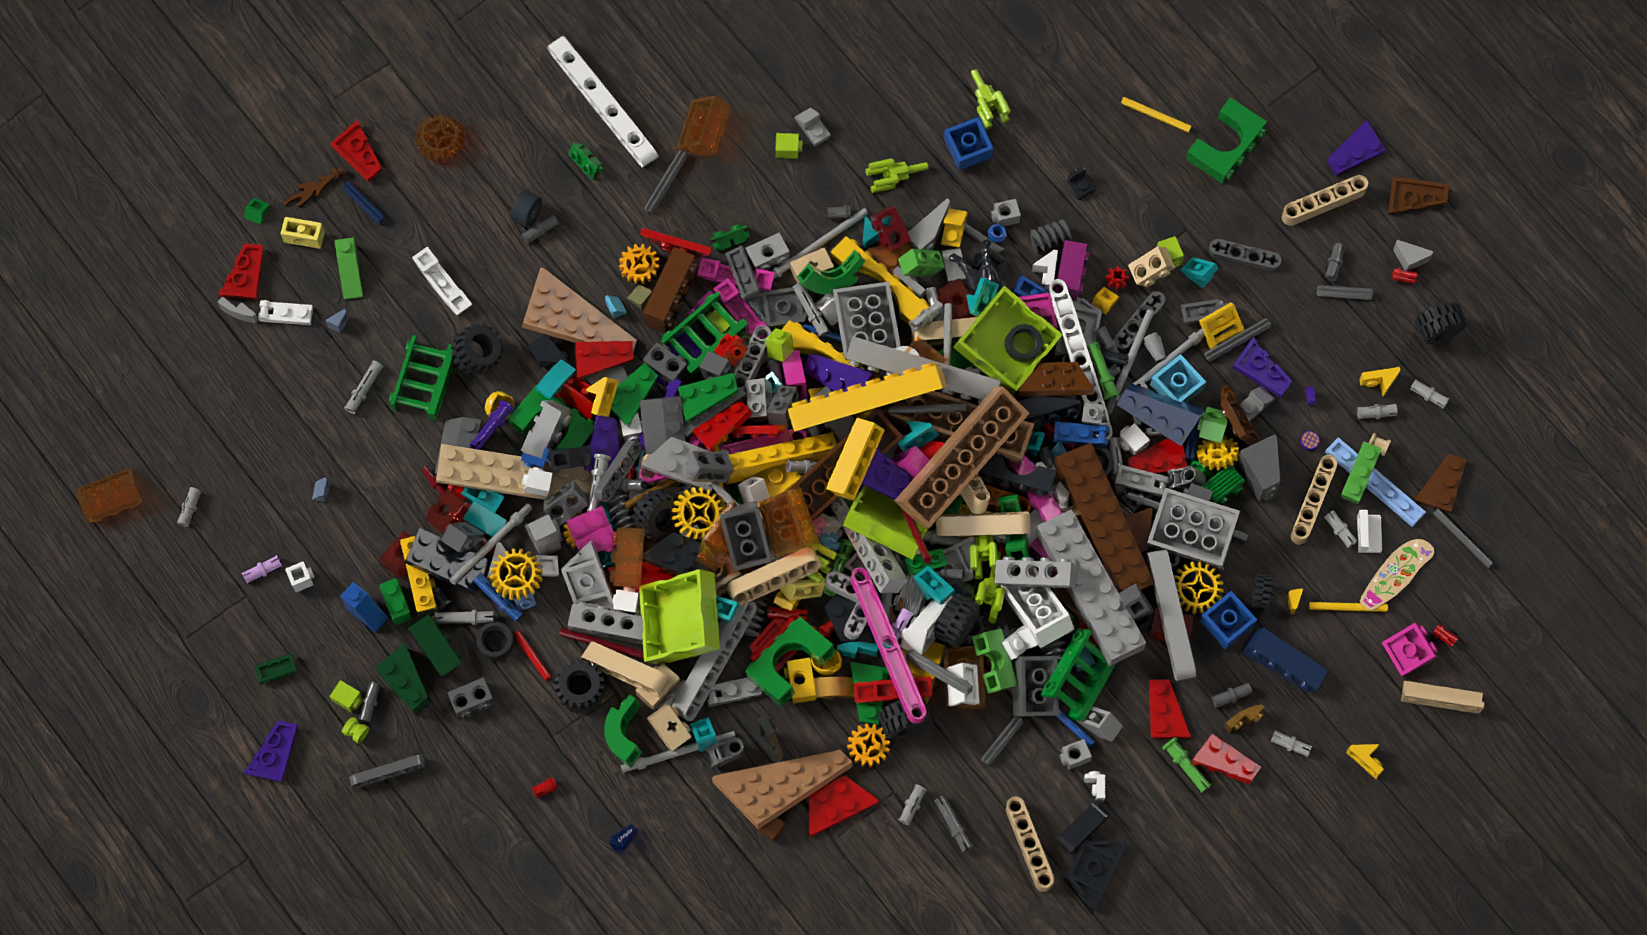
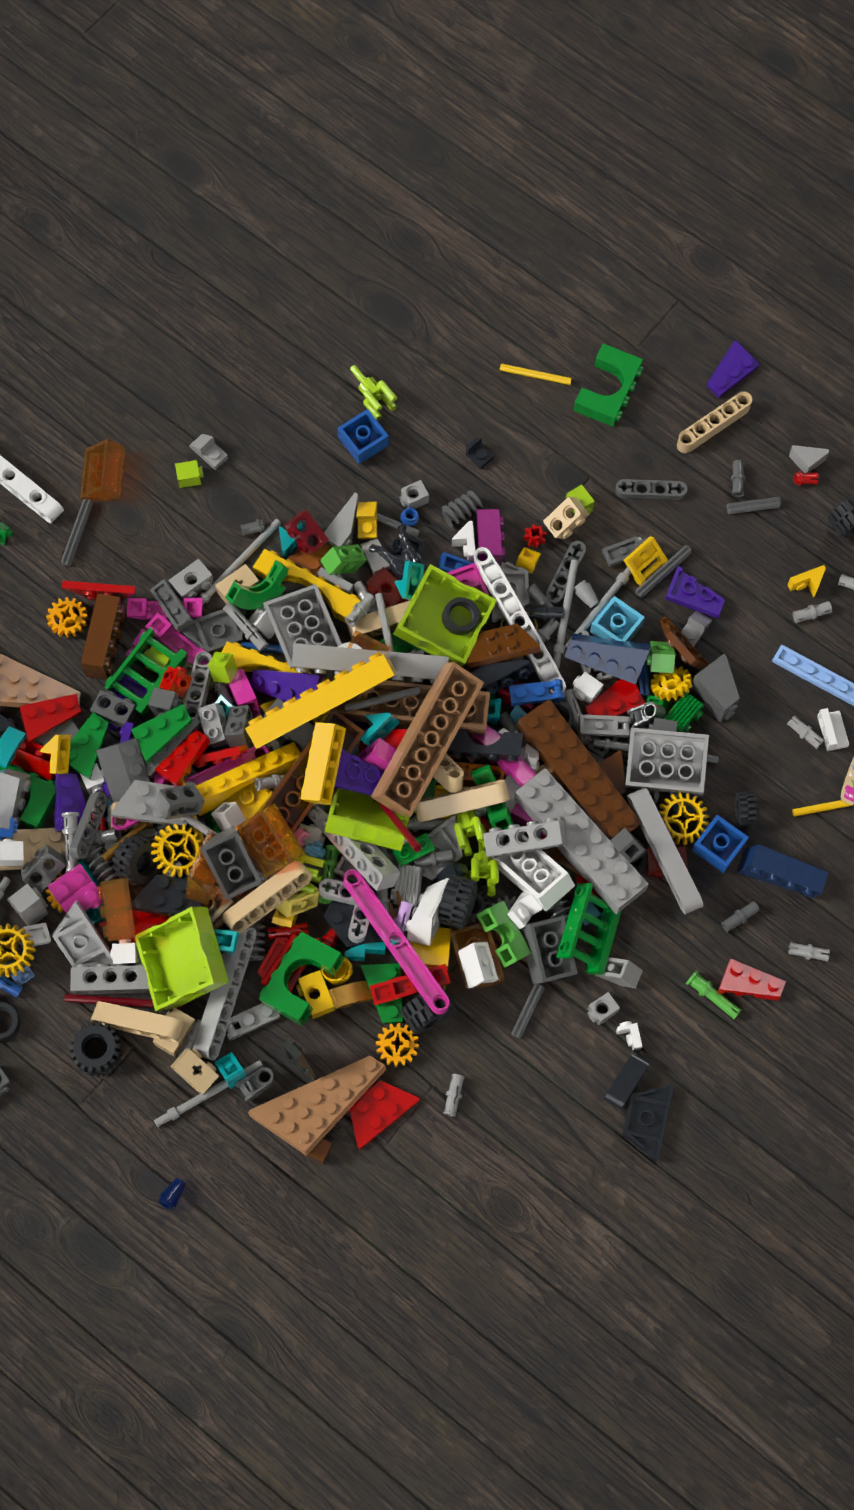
camera: 15 degrees left, 0 degrees up
red bar [513,630,551,681] -> none
red pin [531,777,558,798] -> none
black slope [549,445,592,470] -> none
green arch [604,695,642,768] -> none
medium azure slope [605,295,627,319] -> none
olive slope [627,285,652,310] -> none
green hinge [710,223,750,251] -> none
lime plant [865,158,928,193] -> none
dark grey axle [906,649,973,695] -> none
teal slope [914,566,955,605] -> none
dark grey pin [934,795,974,853] -> none
tan beam [1006,797,1054,892] -> none
blue bar [1055,709,1095,747] -> none
light grey brick [1082,402,1103,426] -> none
bright green pin [1087,342,1120,401] -> none
red wing [1149,680,1191,739] -> none
teal slope [1180,257,1219,288] -> none
pearl gold slope [1224,704,1264,733] -> none
yellow slope [1286,588,1303,615] -> none
tan beam [1291,455,1337,545] -> none
tile [1300,431,1320,451] -> none
dark purple tile [1306,386,1316,406] -> none
bright green arch [1340,442,1381,504] -> none
tan bush [1369,433,1391,456] -> none
reddish brown wing [1388,177,1449,214] -> none

